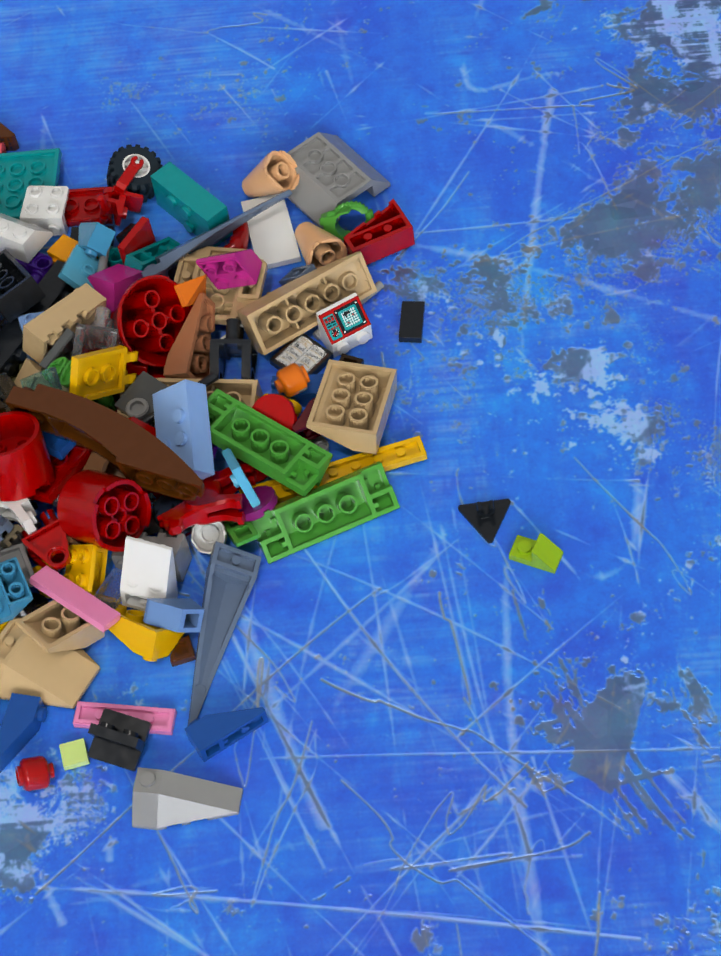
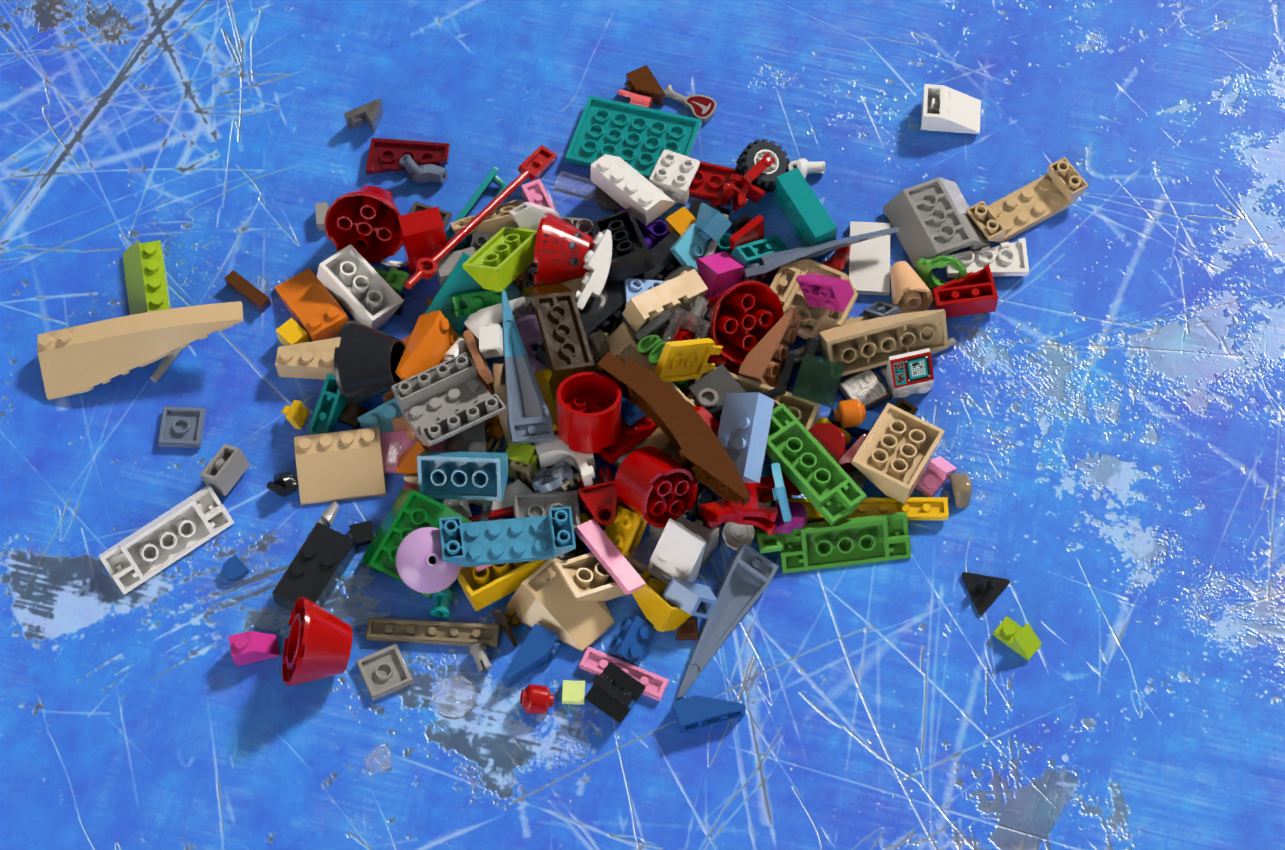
camera: 10 degrees right, 5 degrees up
clear light blue tile [20,367,62,390] -> none
light grey wedge [132,767,243,830] -> none
orange slope [174,274,206,308] -> none
light nougat cone [242,150,300,198] -> none
black tile [399,301,425,343] -> none
none -> blue bracket [608,615,657,667]
none -> light grey piece [663,85,717,123]
none -> white arm [788,158,826,178]
none -> clear green bracket [792,353,845,408]
none -> bright pink slope [915,456,957,497]
none -> white slope [921,84,981,134]
none -> white wing [946,238,1029,278]
none -> dark tan hair [950,472,972,508]
none -> tan slope [966,157,1089,243]

